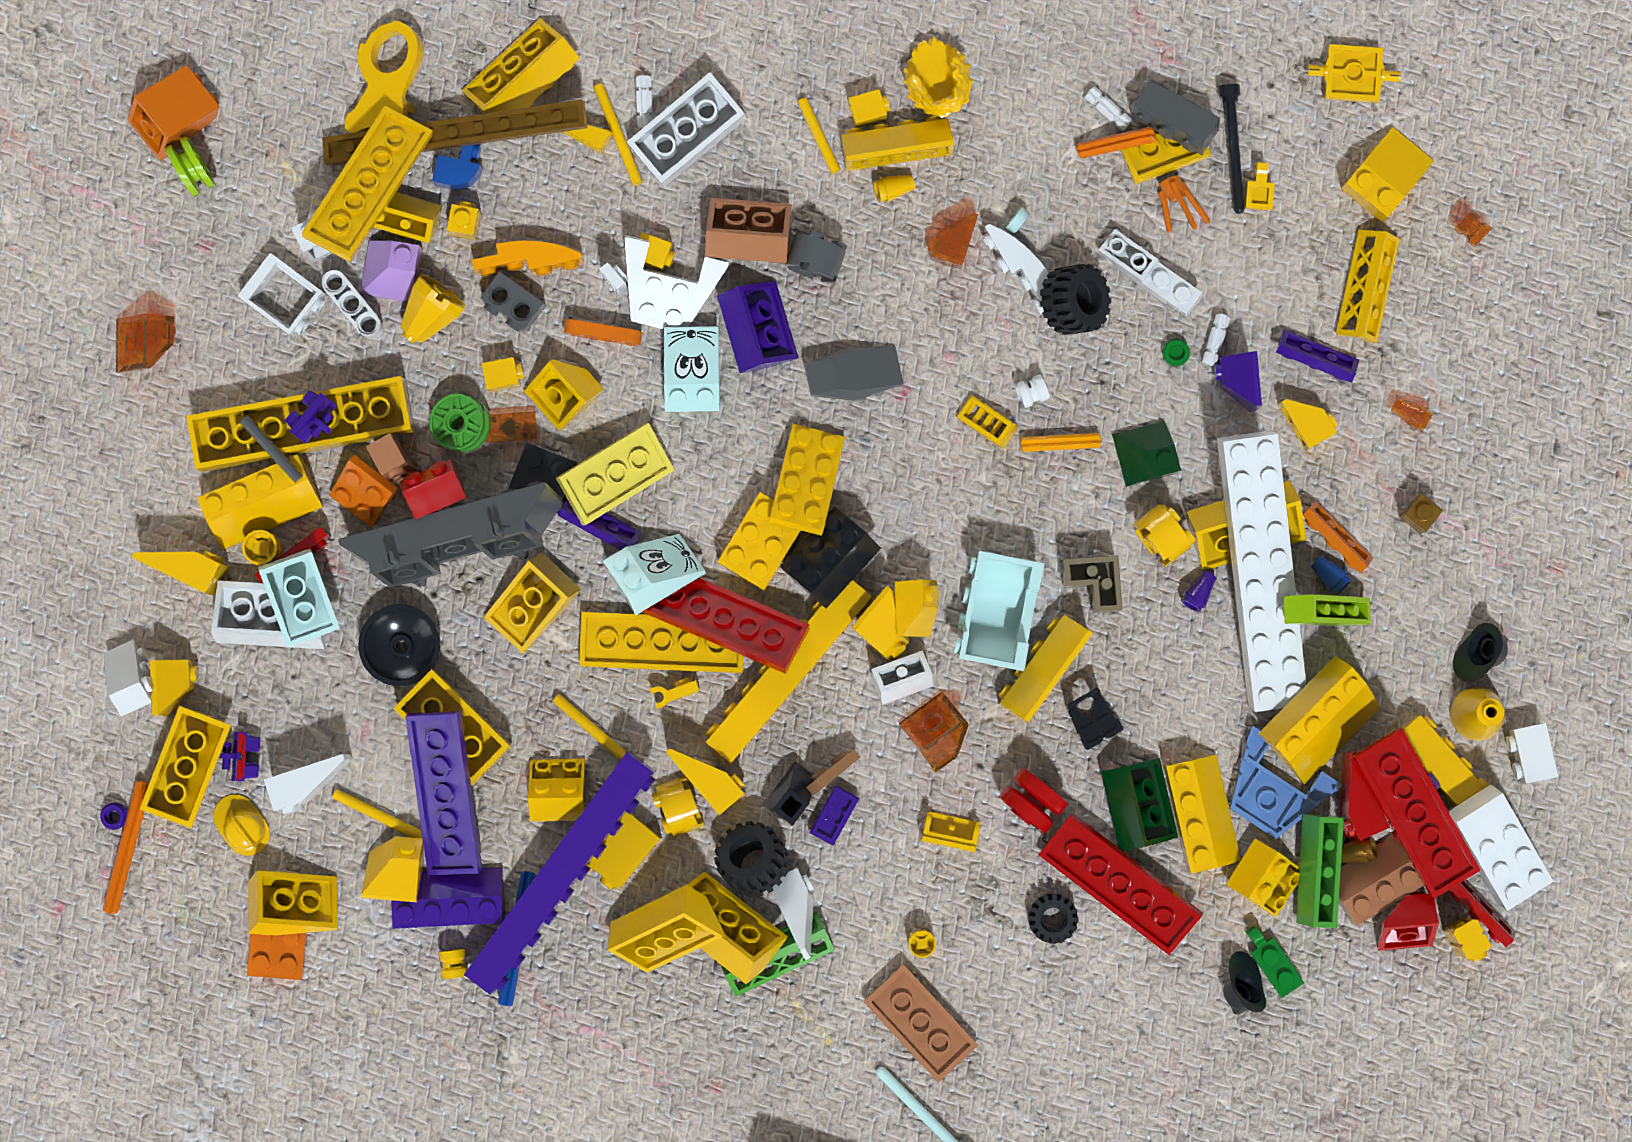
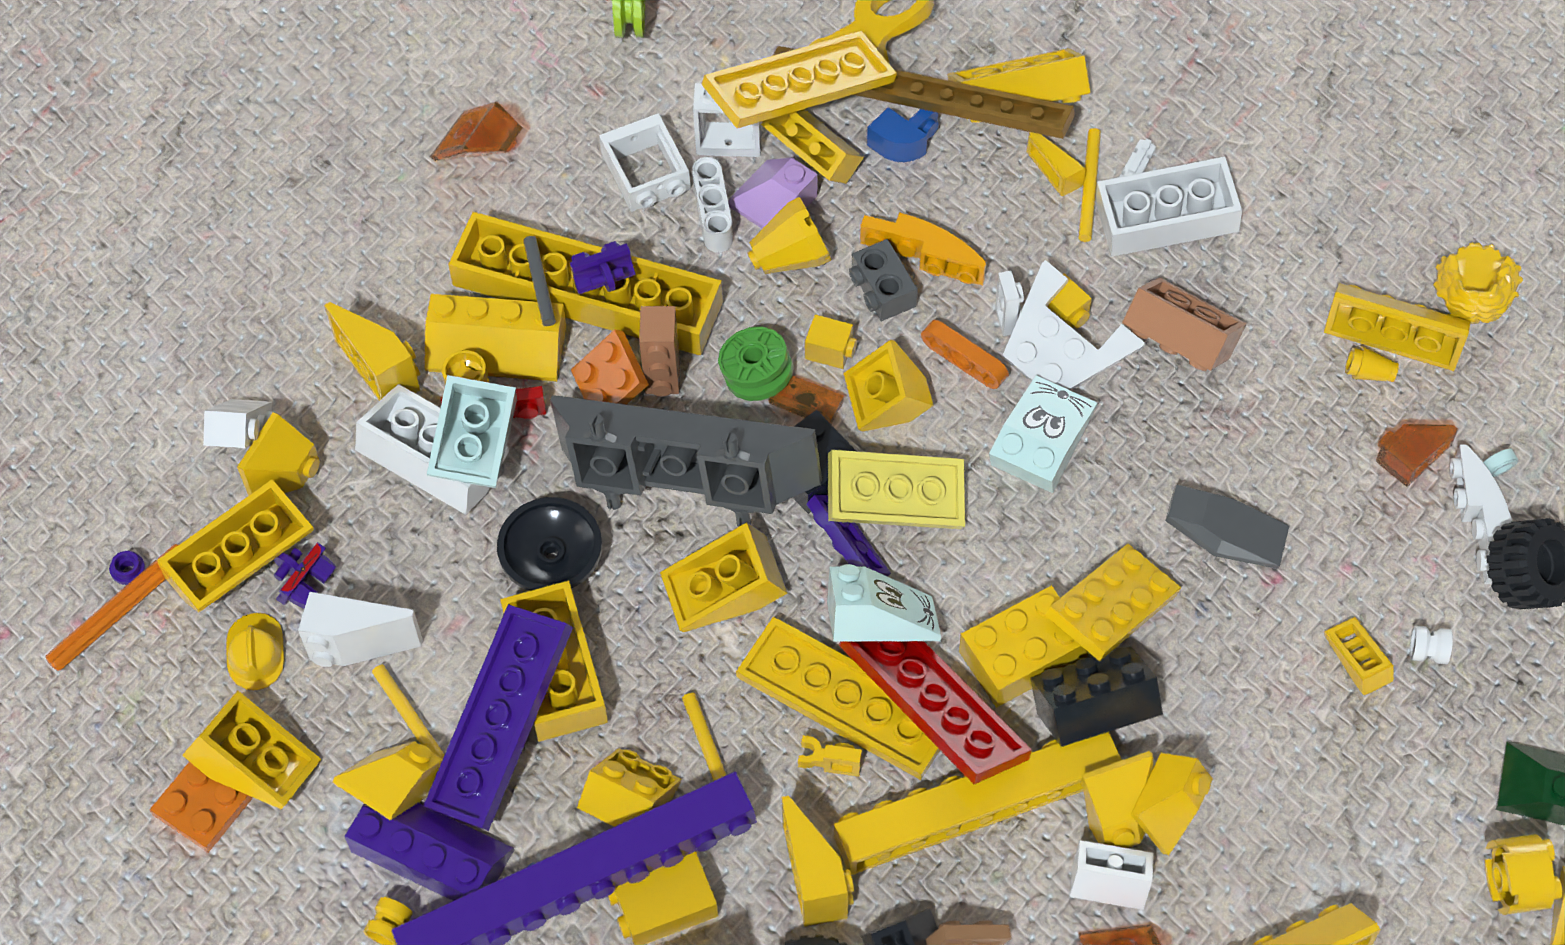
camera: 30 degrees right, 25 degrees down
red slope [400,460,466,520] -> none
yellow brick [447,201,482,241] -> none
yellow cylinder [652,776,705,838] -> none
dark purple slope [717,281,799,373] -> none
dark grey brick [784,230,847,284] -> none
yellow bar [797,97,841,175] -> none
yellow brick [848,89,891,128] -> none
light aqua cylinder [954,551,1044,671] -> none
light orange axle [1020,433,1101,452] -> none
dark tan brick [1061,555,1123,614] -> none

